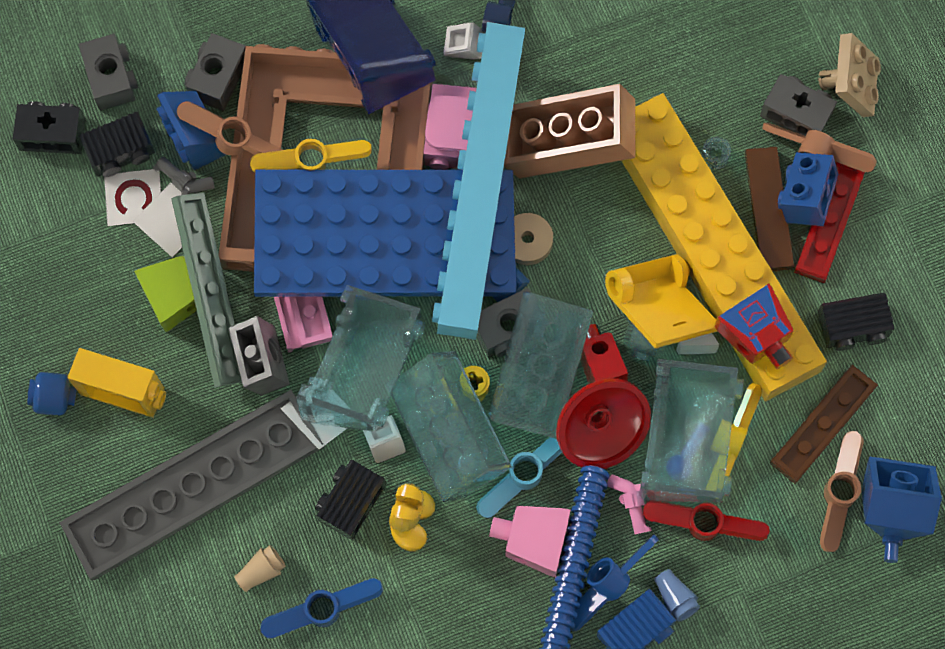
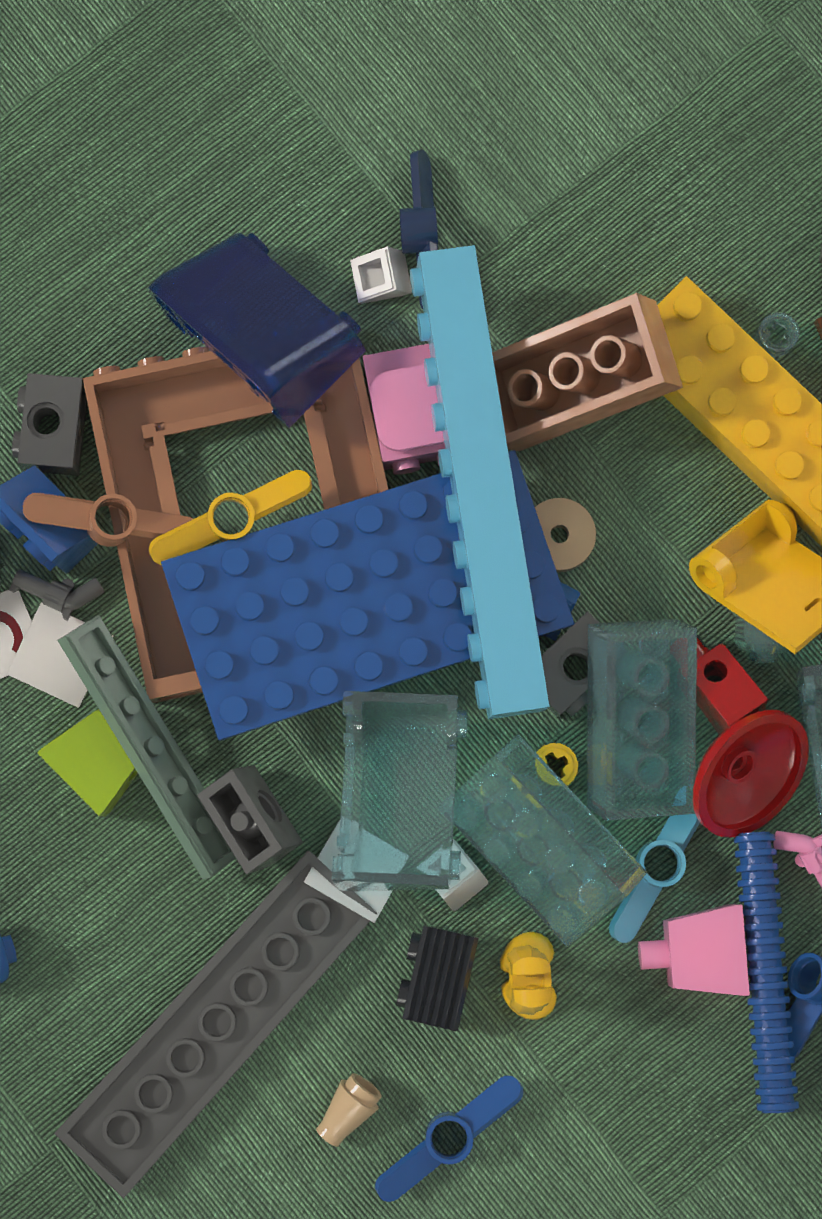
camera: 20 degrees left, 10 degrees up
yellow window [68,348,166,418] -> none
bright pink plate [274,297,334,353] -> none

